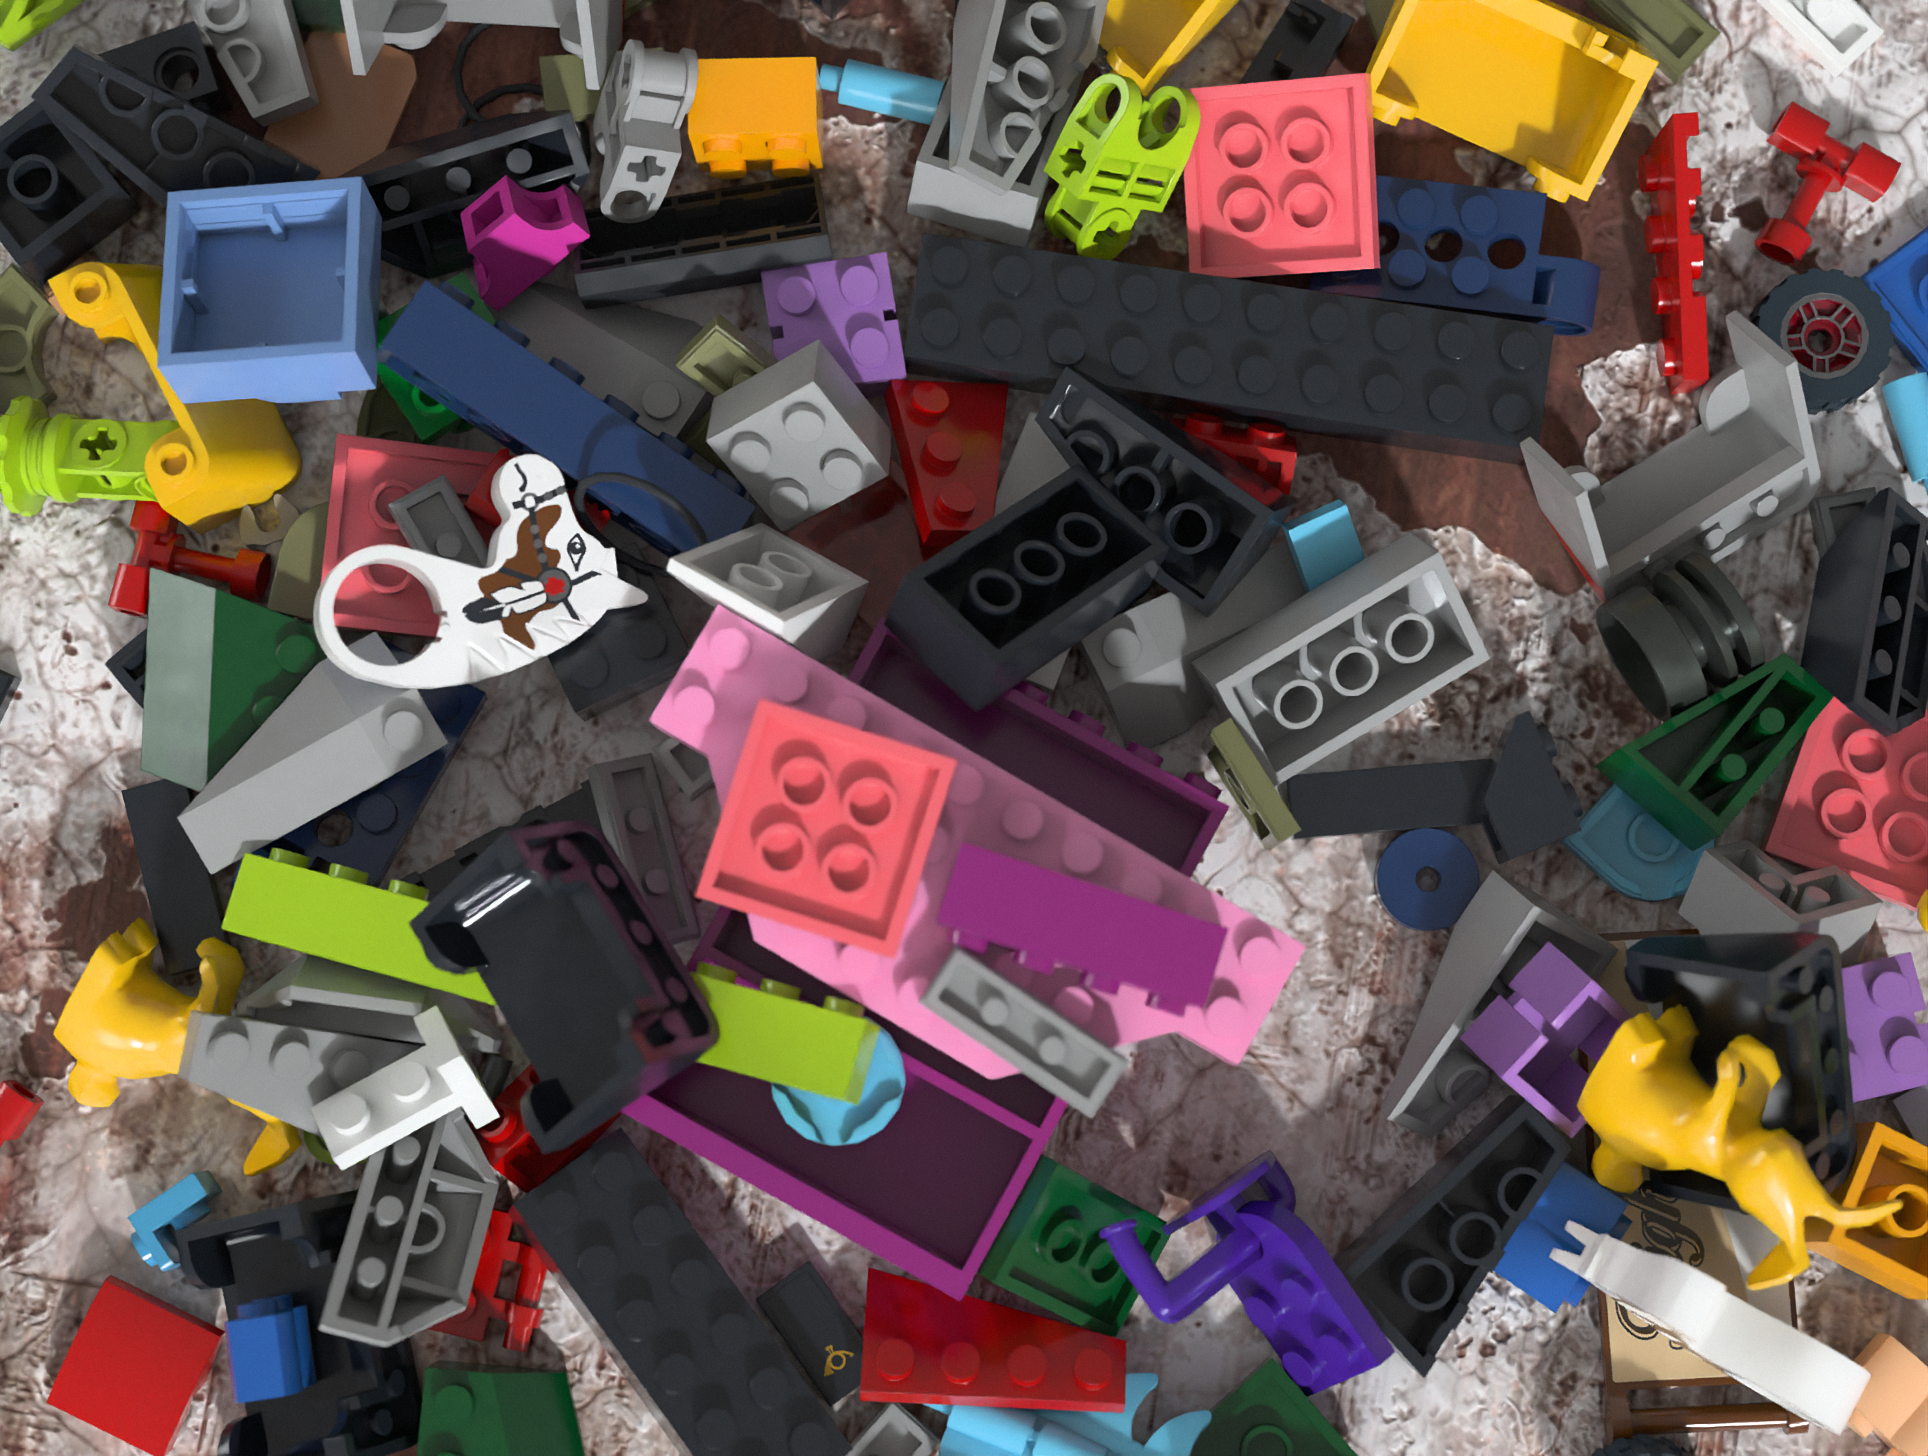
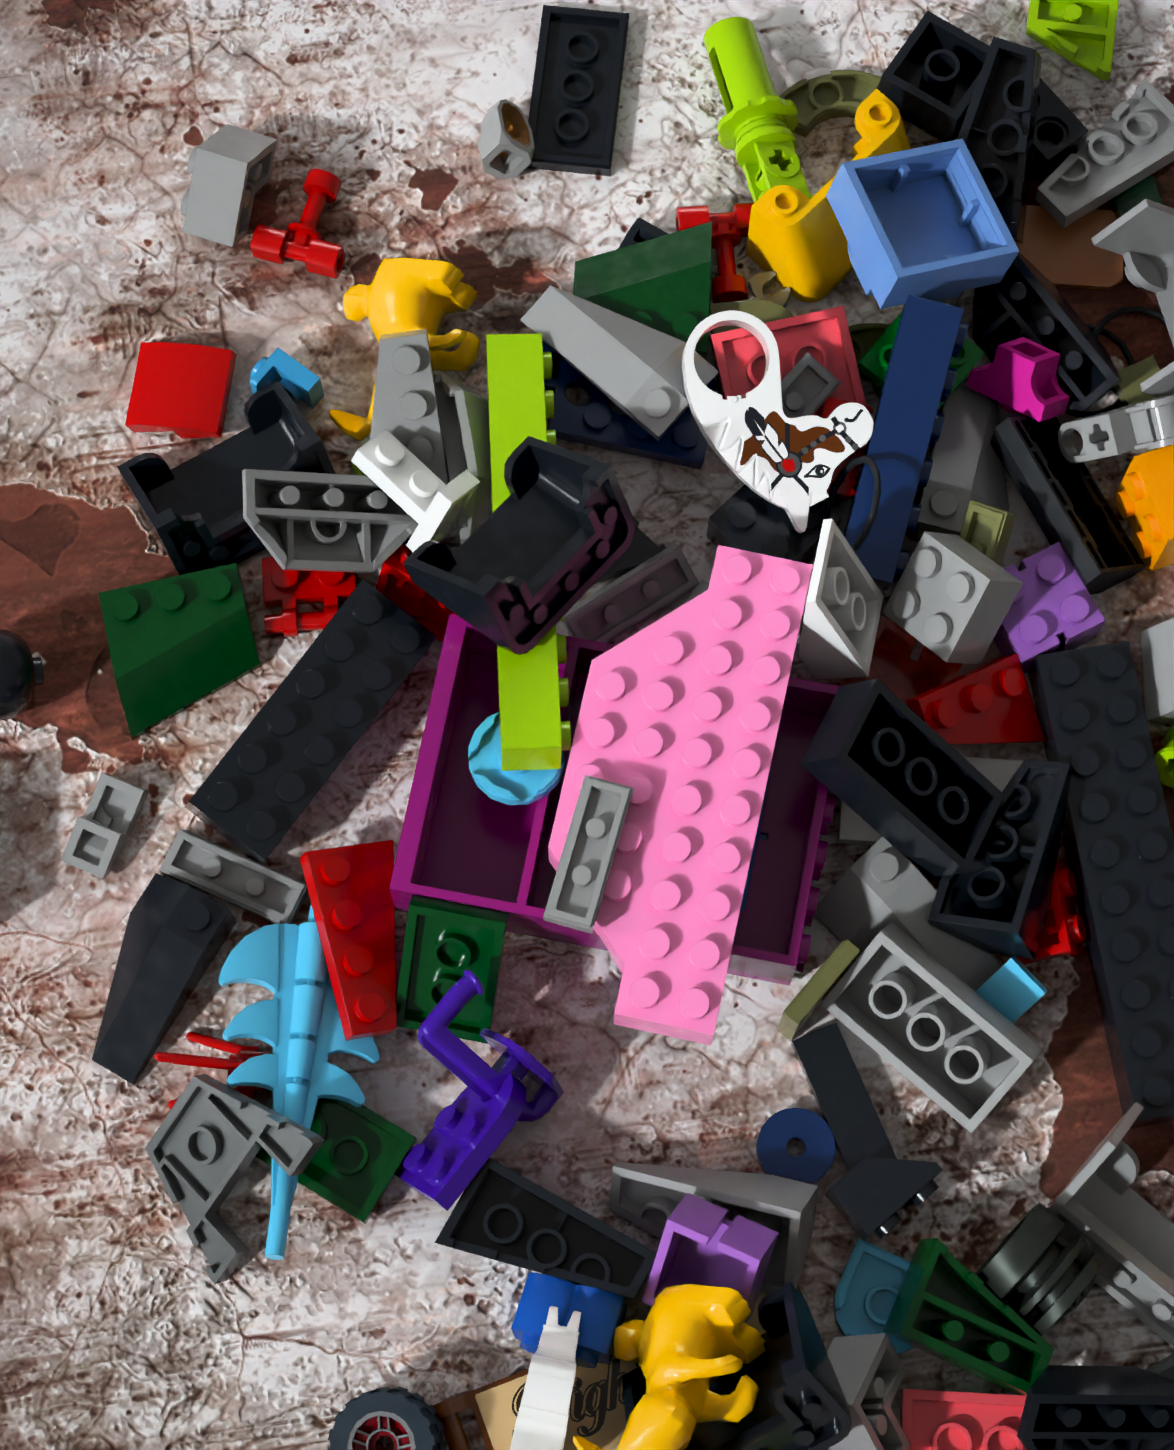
camera: 70 degrees right, 10 degrees down
black tile [121,779,232,976] -> none
blue brick [224,1294,317,1403] -> none
coral plate [696,698,957,959] -> none
black tile [756,1260,864,1407] -> none
magenta brick [936,842,1229,1018] -> none

